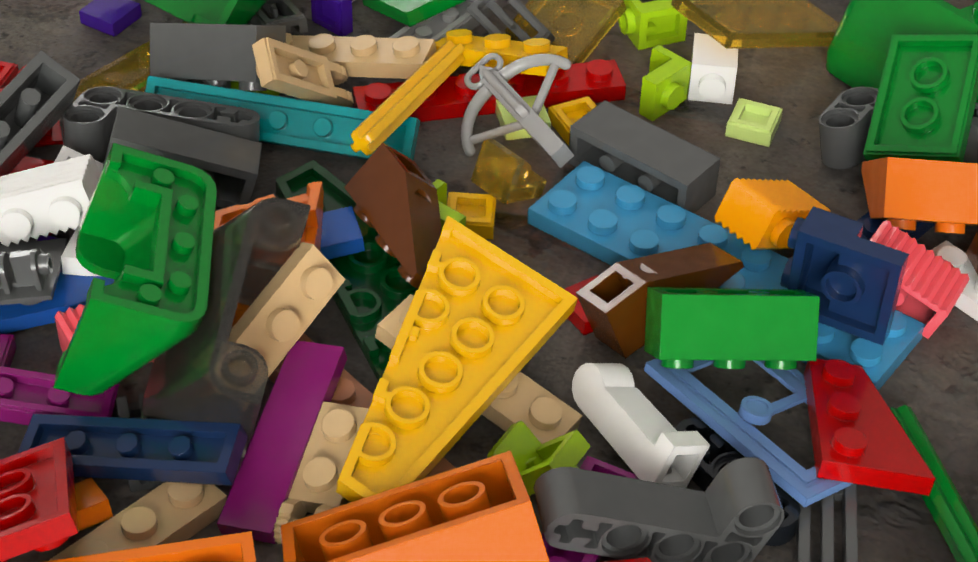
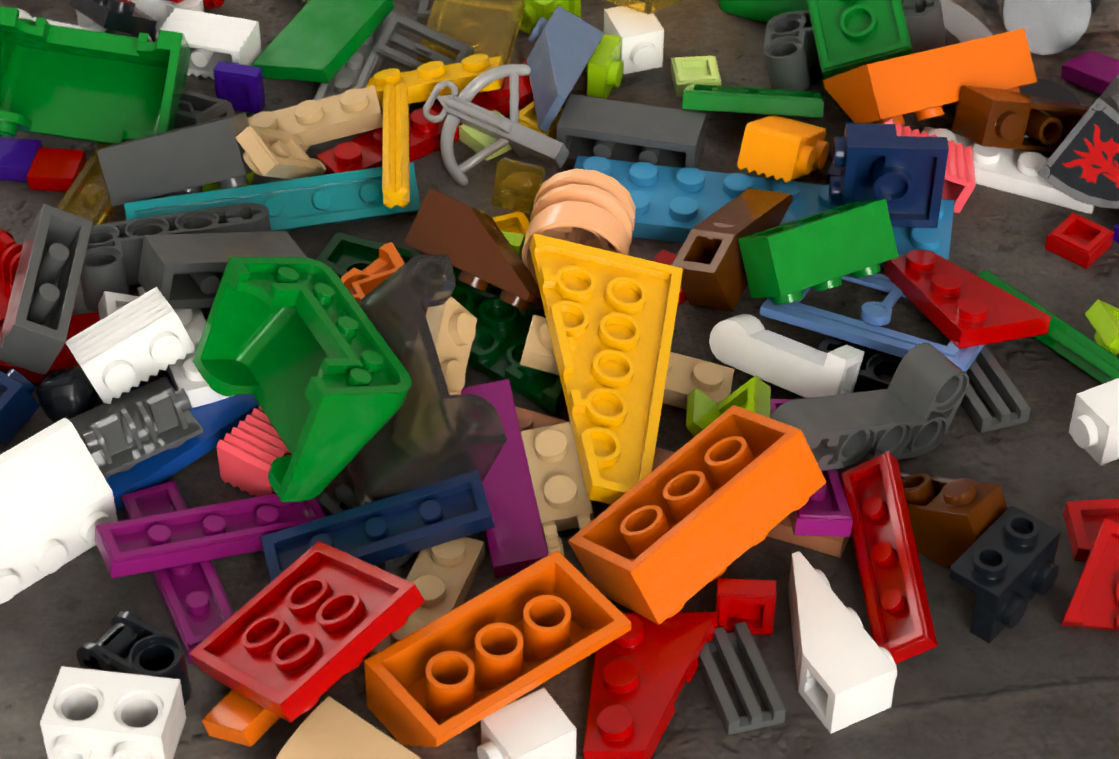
camera: 25 degrees left, 0 degrees up
none -> red tile [27,148,87,192]
none -> light nougat wheel [522,169,636,284]
none -> sand blue slope [527,6,605,133]
none -> green tile [682,84,824,118]

